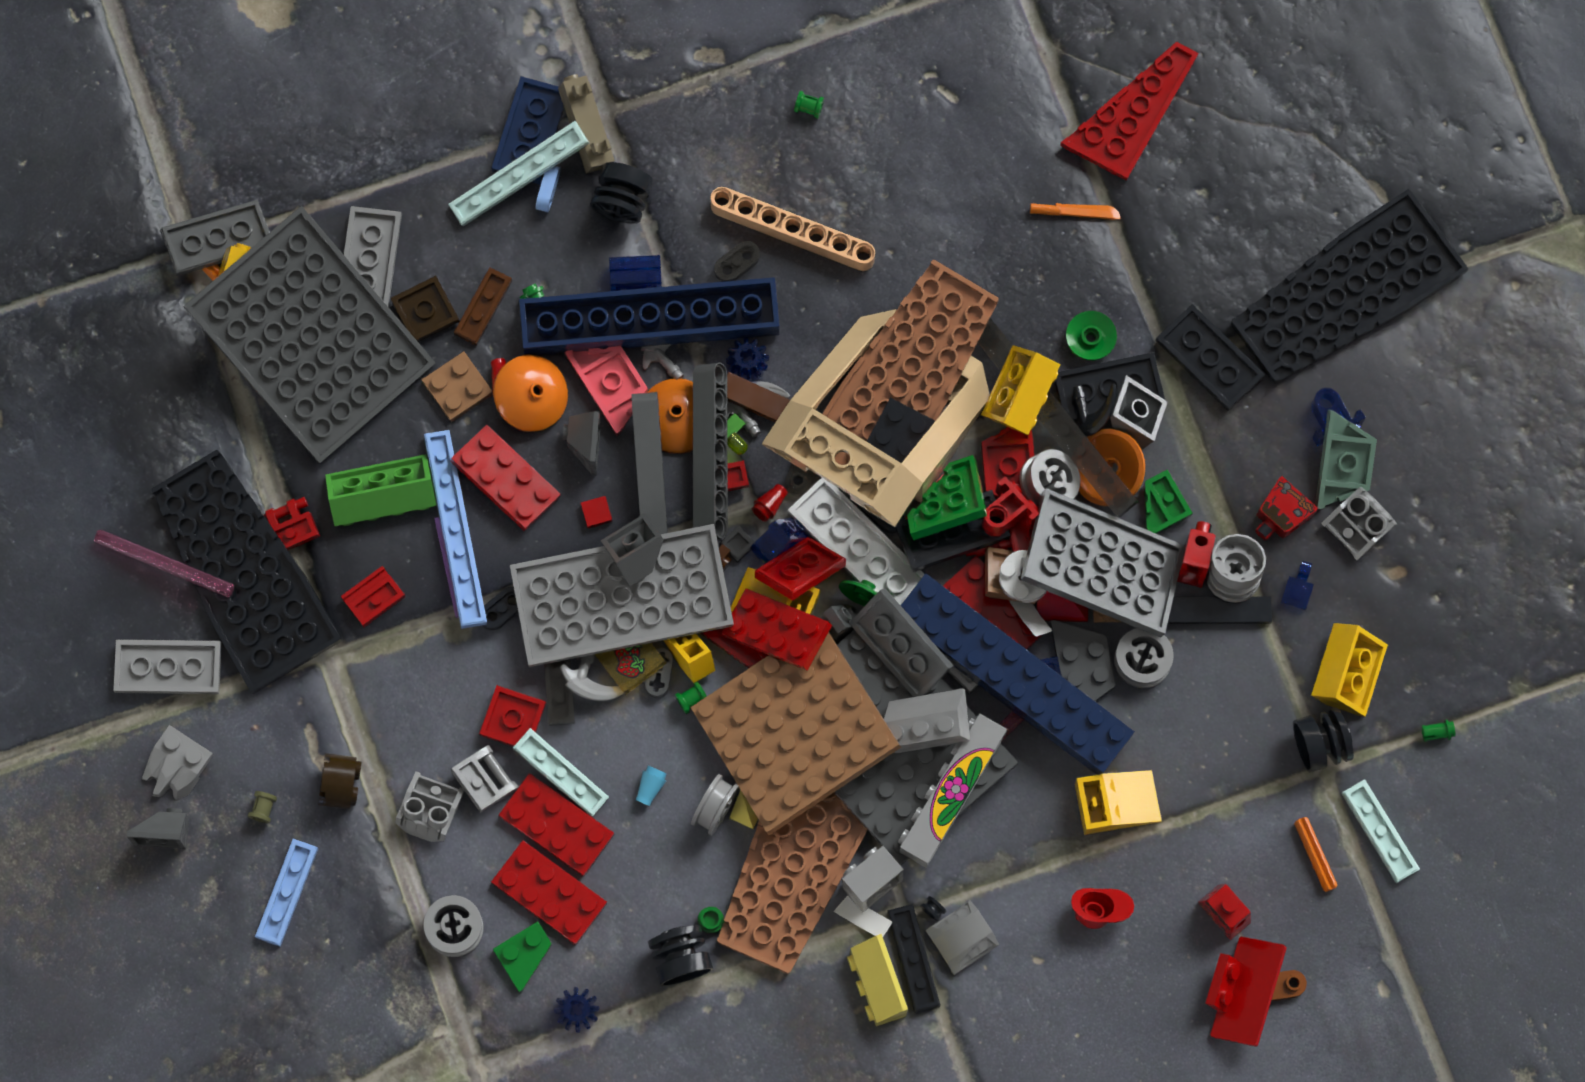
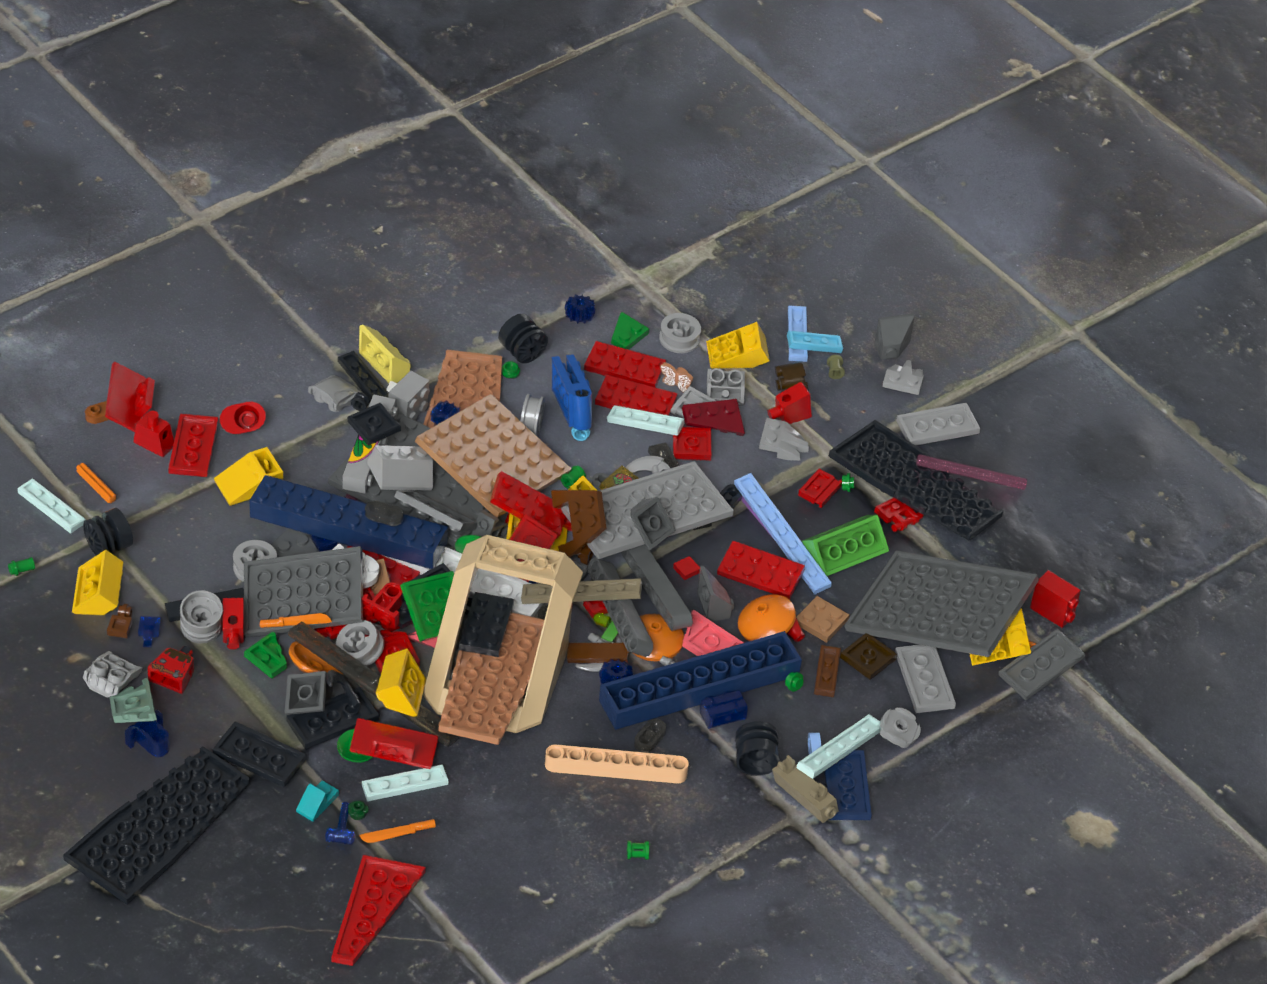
camera: 160 degrees right, 30 degrees down
none -> reddish brown plate [107,604,133,638]
none -> red plate [168,414,218,477]
none -> orange piece [260,613,332,628]
none -> teal slope [296,781,339,822]
none -> clear blue piece [325,802,355,845]
none -> black plate [347,403,401,445]
none -> dark green plate [348,800,369,820]
none -> red bracket [350,718,438,769]
none -> light aqua tile [362,764,448,801]
none -> clear smoke plate [365,501,403,526]
none -> clear blue gear [430,400,460,426]
none -> dark tan plate [521,579,642,604]
none -> reddish brown wing [551,490,607,558]
none -> blue hinge [552,354,592,430]
none -> nougat animal [660,362,693,393]
none -> dark red wing [682,399,745,436]
none -> yellow slope [706,322,770,369]
none -> light grey plate [759,418,809,461]
none -> red torso [767,382,812,424]
none -> medium azure tile [787,331,843,353]
none -> green plate [842,473,855,492]
none -> light grey plate [880,708,921,748]
none -> red piece [1030,570,1081,628]

